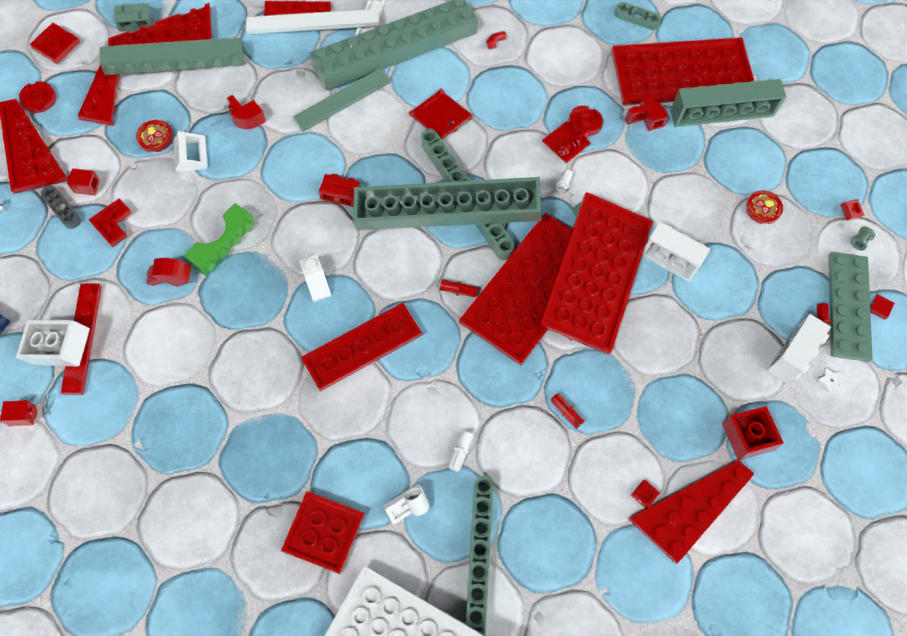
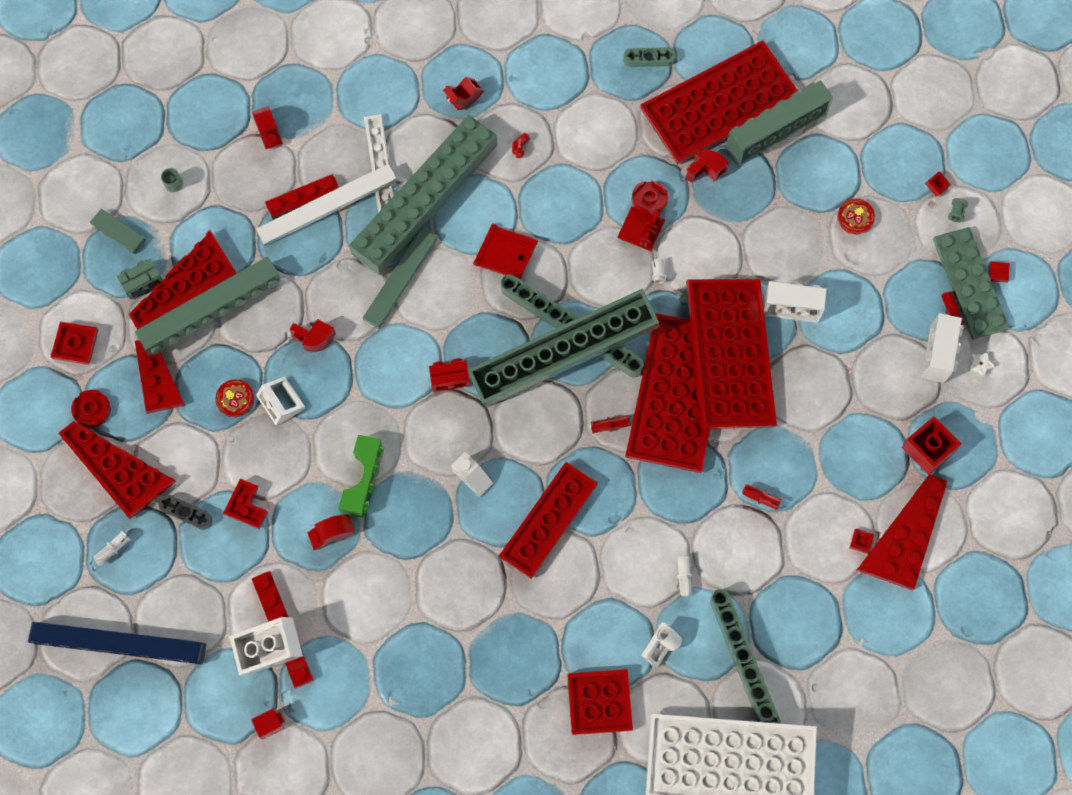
camera: 20 degrees left, 5 degrees up
red brick [67,168,100,196] -> none

